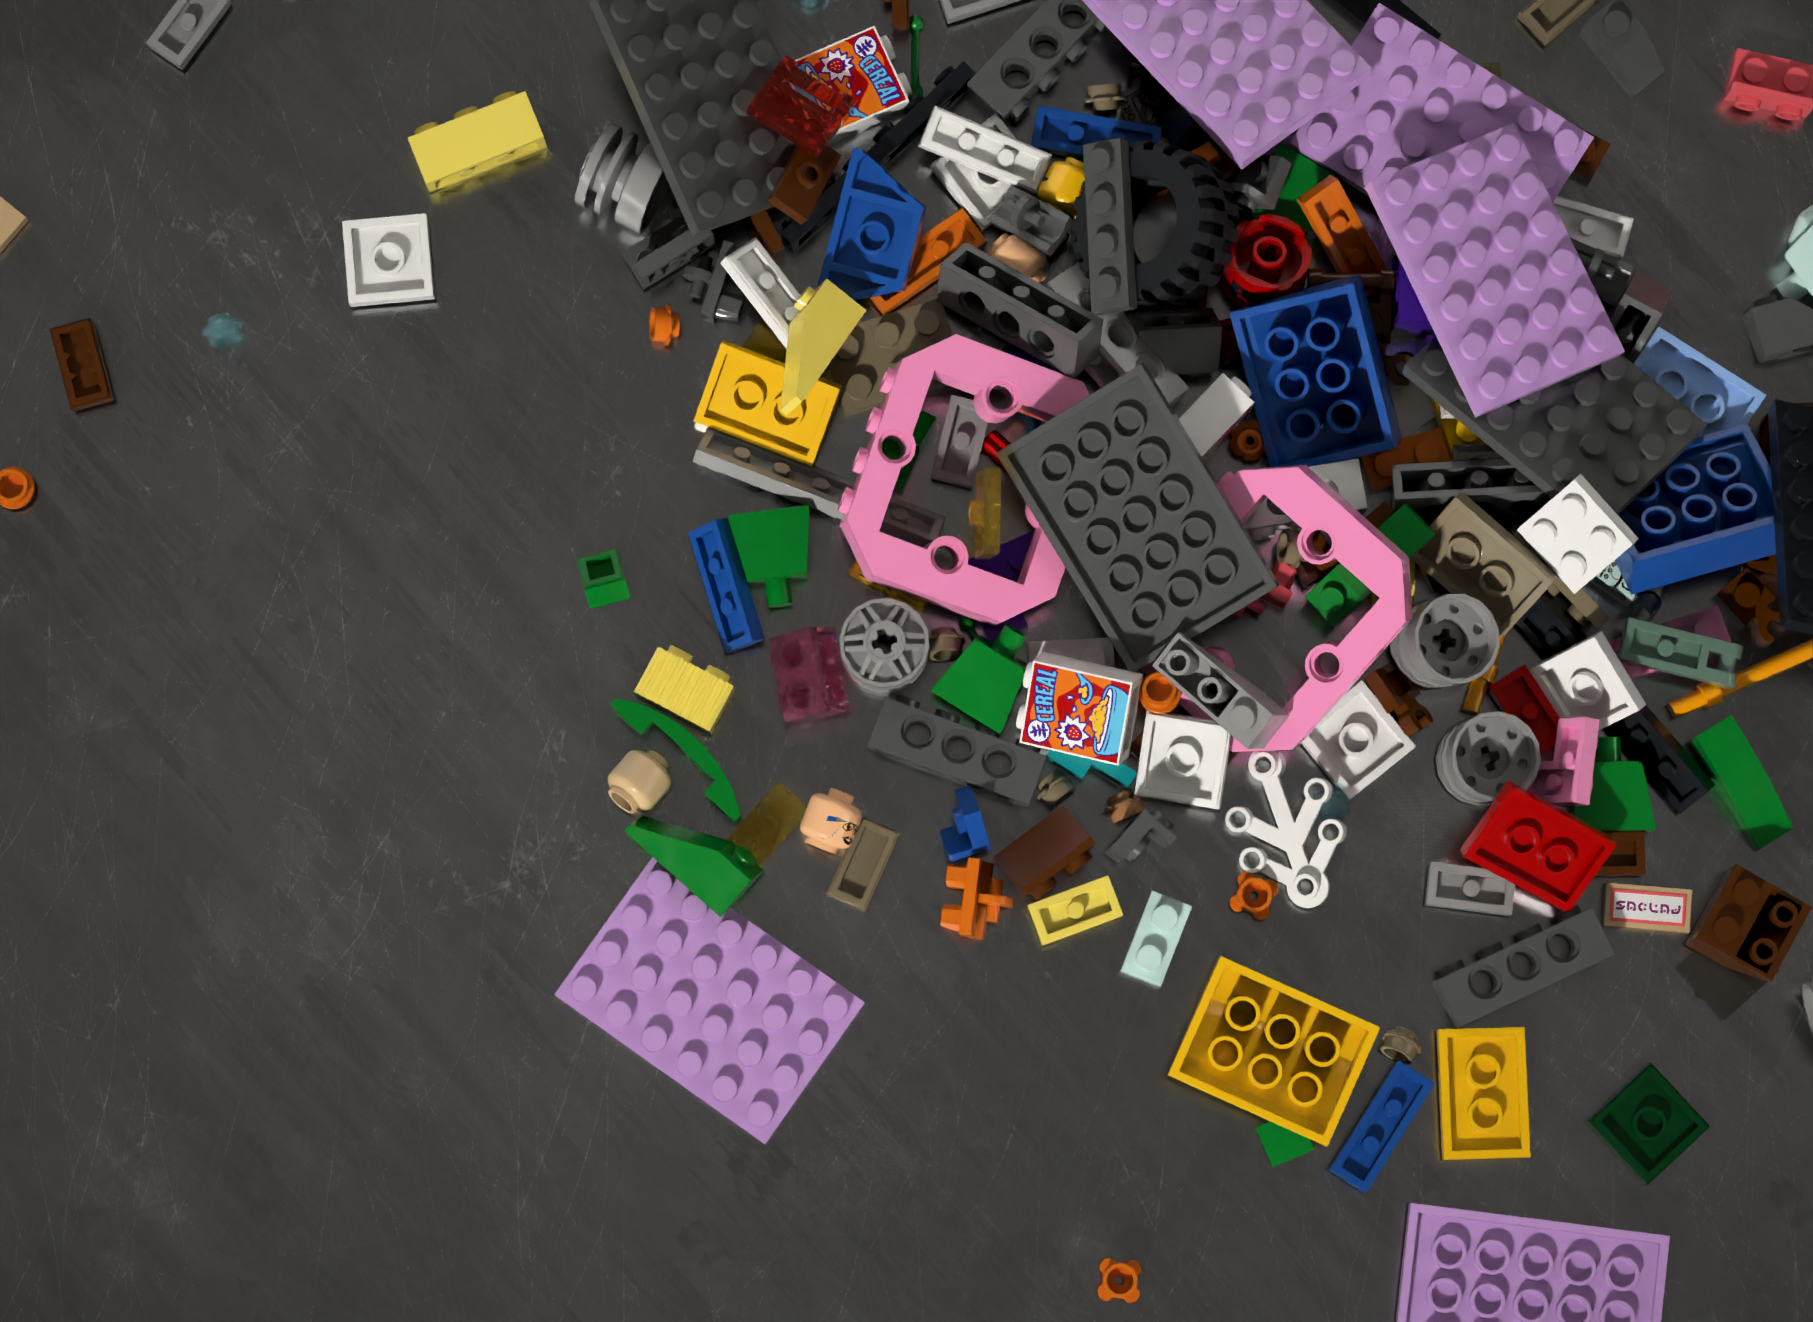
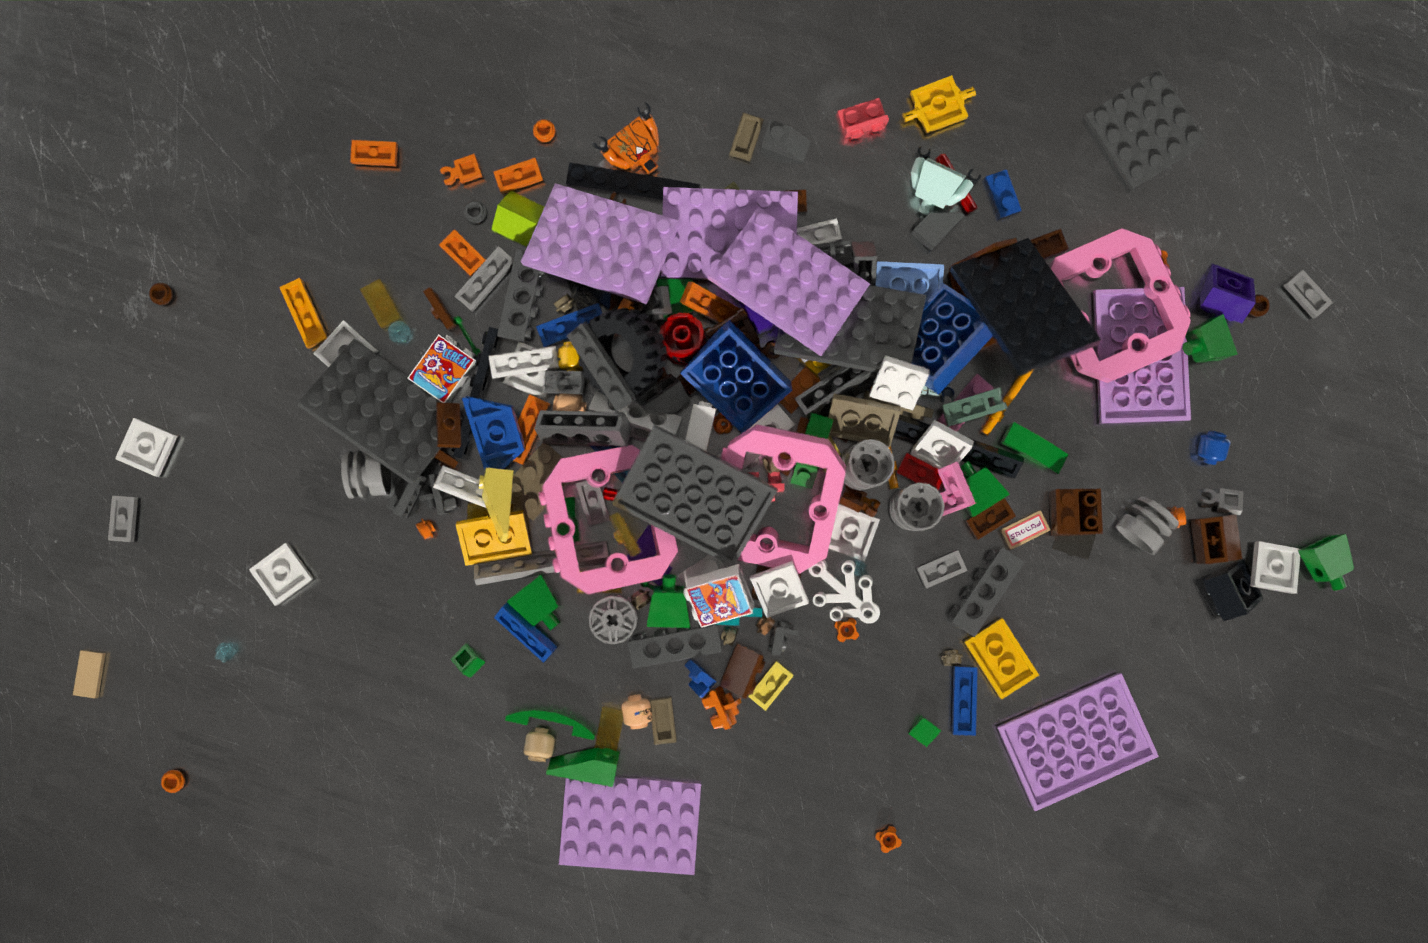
camera: 30 degrees left, 5 degrees up
reddish brown plate [50,318,114,412] -> none
light yellow brick [407,91,547,193] -> none
light yellow brick [634,645,735,735] -> none
clear red plate [746,56,858,158] -> none
clear pink brick [769,627,850,722] -> none
light aqua plate [1120,891,1192,987] -> none
orange plate [1139,671,1182,714] -> none
light grey slope [1152,632,1290,749] -> none
yellow slope [1168,955,1380,1147] -> none
red plate [1460,780,1617,913] -> none
dark green tile [1586,1063,1711,1185] -> none
reddish brown plate [1713,567,1786,645] -> none

